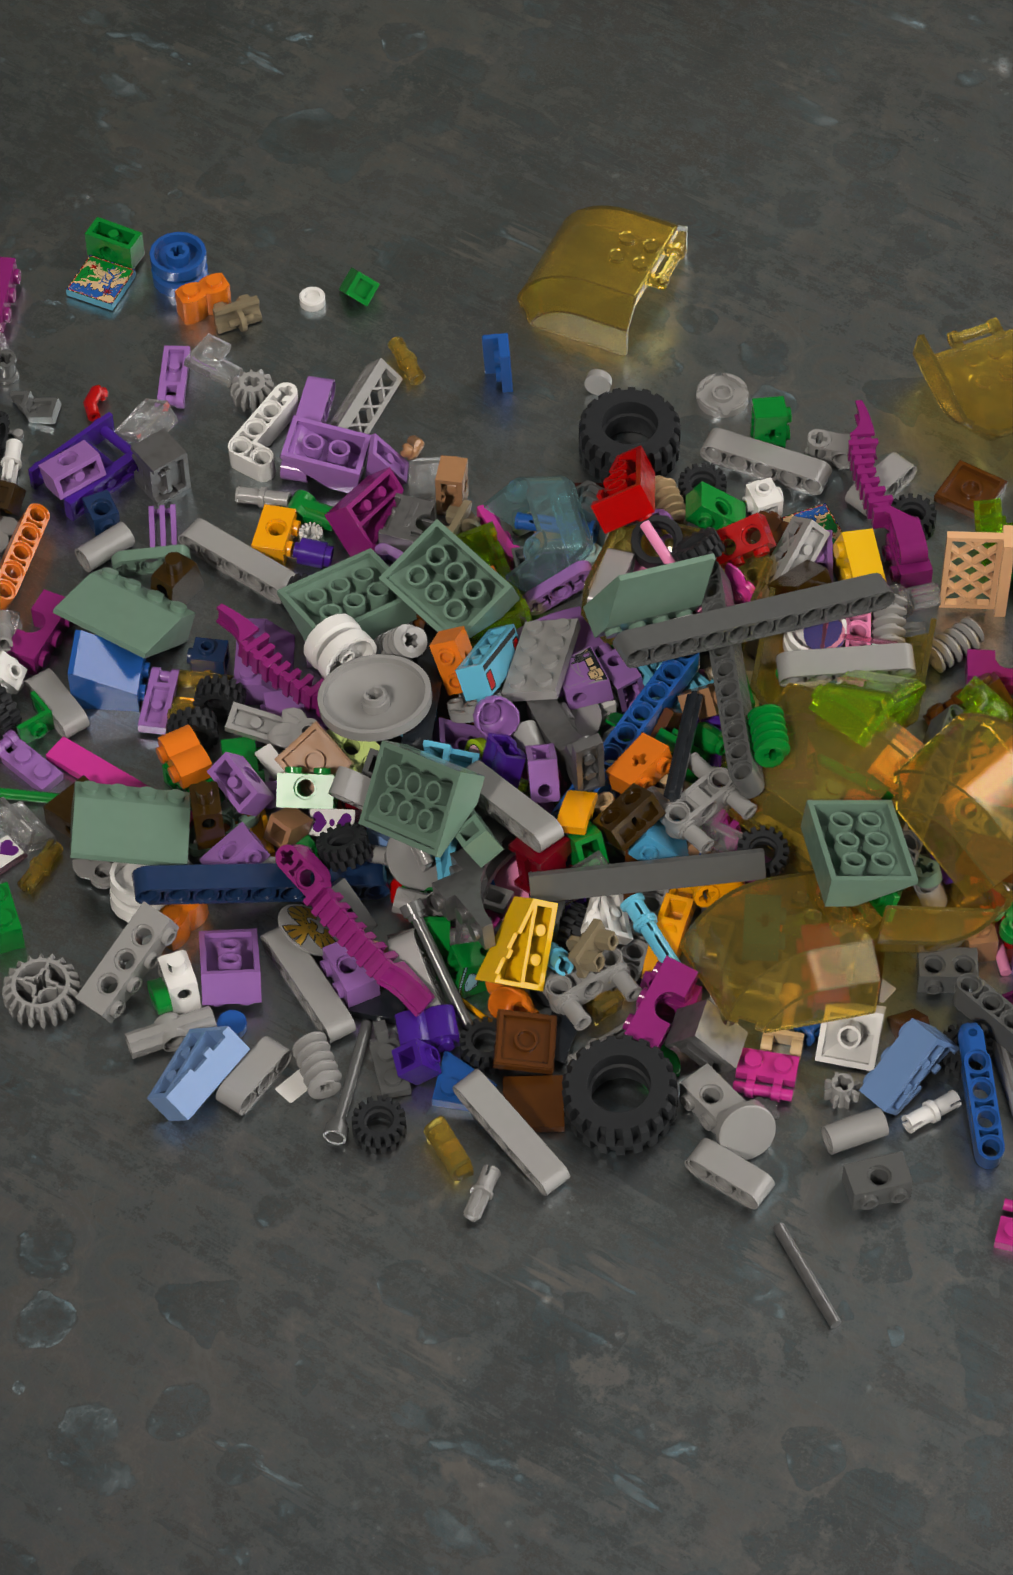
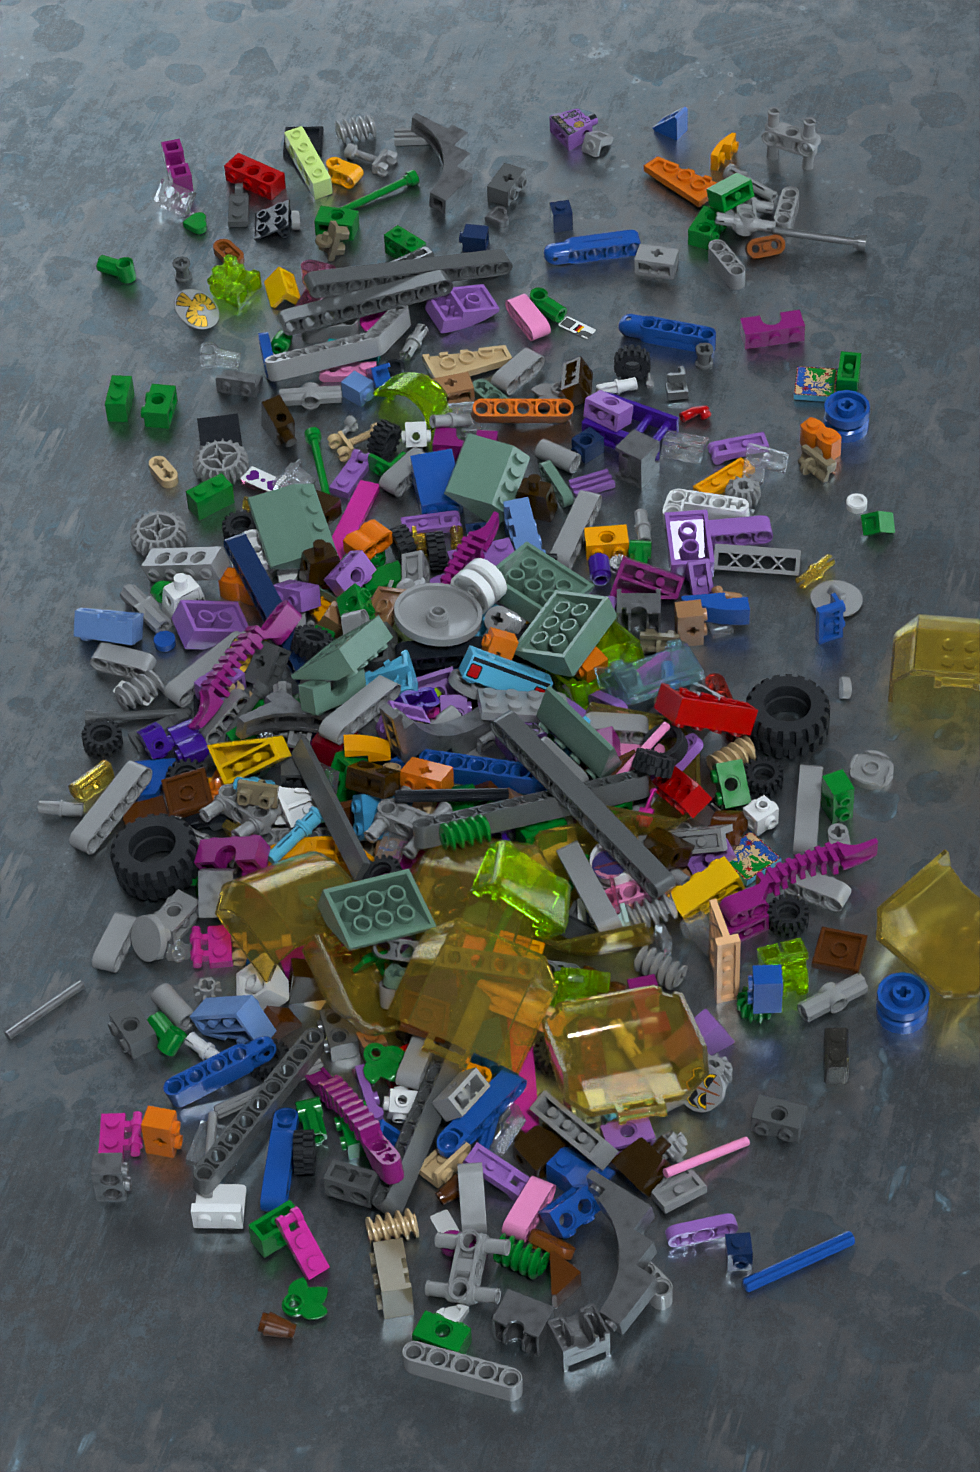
camera: 75 degrees right, 5 degrees down
medium lavender hair [473,695,520,737] -> none
none -> green piece [147,1012,187,1057]
none -> black tyre [222,510,256,539]
none -> medium blue wedge [503,497,546,553]
none -> blue slope [681,592,750,625]
none -> light orange tile [693,457,755,495]
none -> light grey shield [810,580,863,617]

